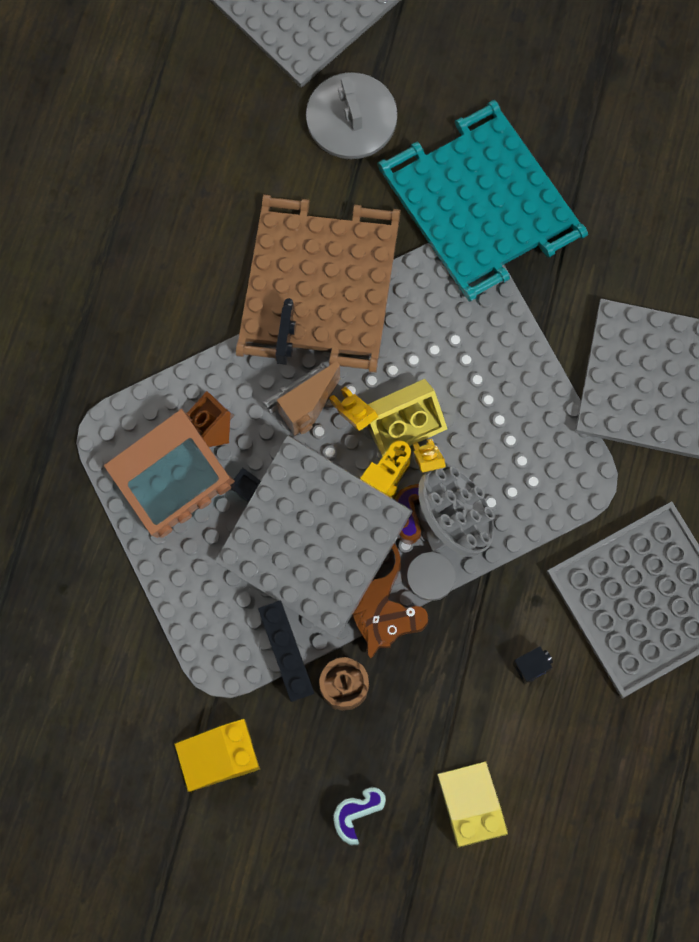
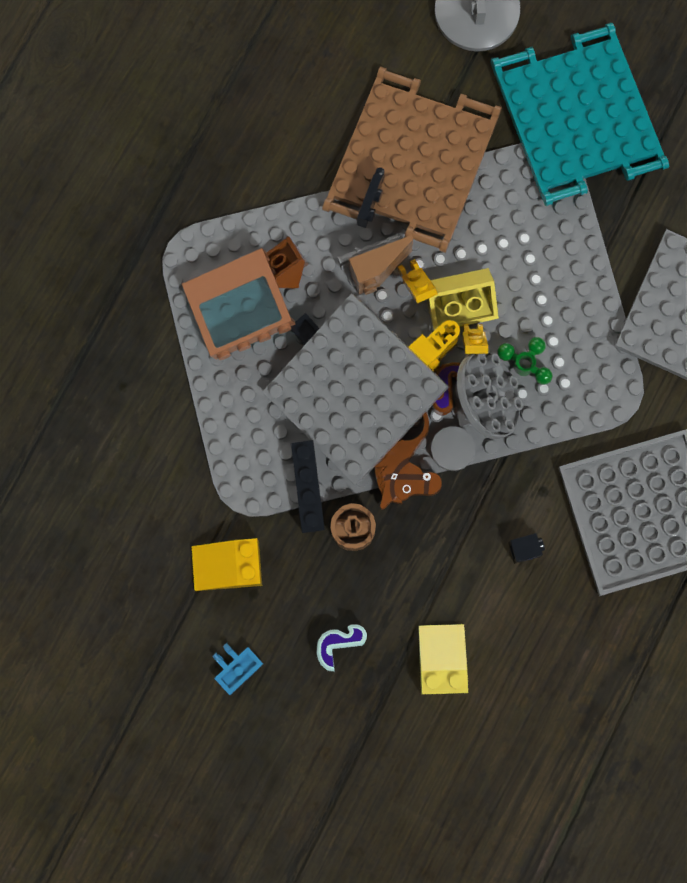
camera: 15 degrees right, 5 degrees up
none -> dark azure hinge [212,643,263,695]
none -> green piece [497,337,553,385]

